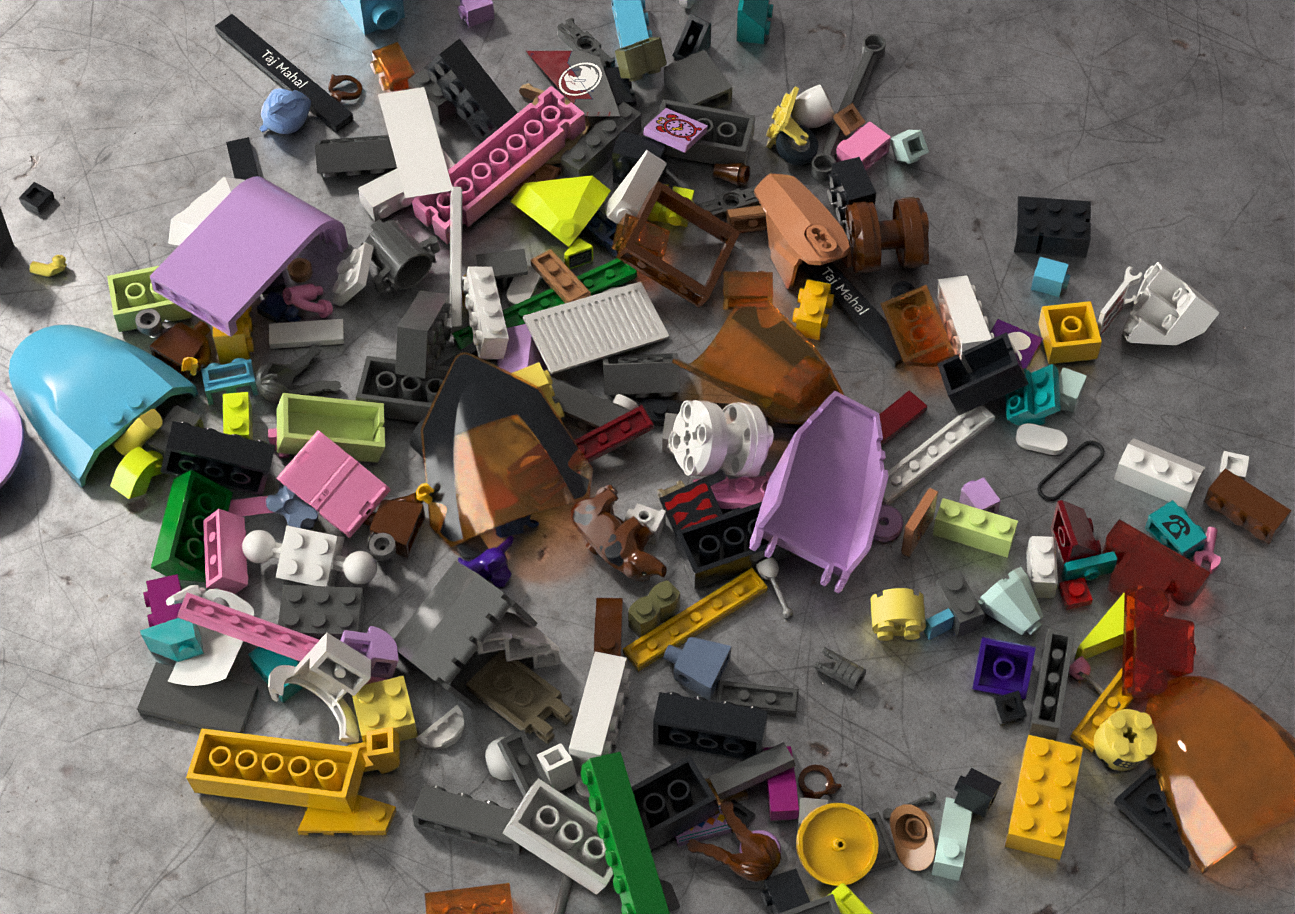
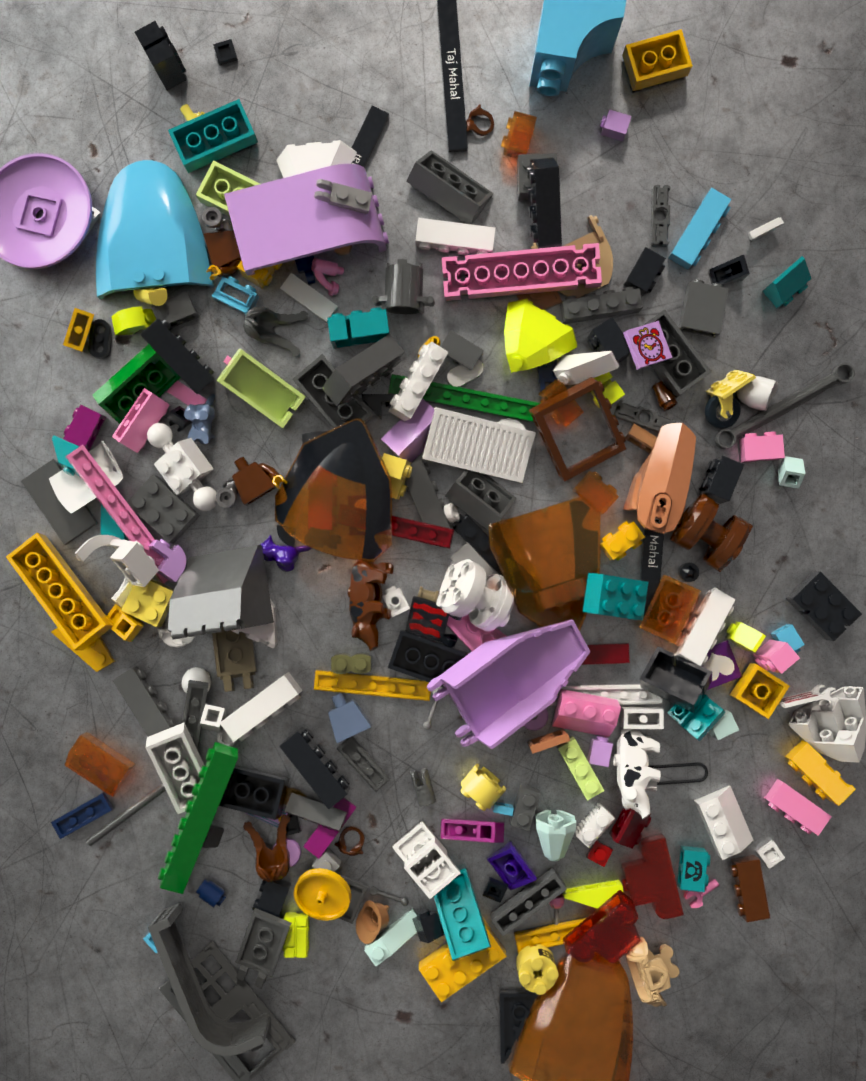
camera: 40 degrees right, 30 degrees up
white bar [166,585,206,606] -> none
neon yellow brick [223,392,253,440] -> none
light blue helmet [260,89,311,134] -> none
bright pink piece [276,430,391,538] -> none
white plate [333,242,374,307] -> none
white sticker [378,87,452,198] -> none
white tile [449,187,462,334] -> none
sticker [526,51,620,116] -> none
medium nougat tile [530,249,591,303] -> none
slope [564,238,594,269] -> none
reddish brown slope [594,598,623,657] -> none
olive brick [615,37,667,81] -> none
medium nougat plate [833,103,865,136] -> none
white tile [1016,423,1067,455] -> none
teal plate [1061,551,1118,582] -> none
none -> yellow brick [63,308,94,352]
none -> black plate [88,319,111,359]
none -> black tile [167,406,192,432]
none -> teal brick [168,99,258,173]
none -> light grey hinge [314,179,372,214]
none -> teal piece [327,307,390,349]
none -> white bracket [392,821,461,899]
none -> teal plate [433,868,491,961]
none -> magenta slope [441,819,505,843]
none -> bright pink slope [552,689,621,737]
none -> teal brick [583,573,648,621]
none -> white animal [613,729,661,819]
none -> white brick [620,707,664,729]
none -> tan piece [625,936,680,1007]
none -> neon yellow slope [725,621,766,653]
none -> bright pink brick [752,640,800,674]
none -> bright pink brick [764,779,832,836]
none -> yellow wedge [785,740,856,806]

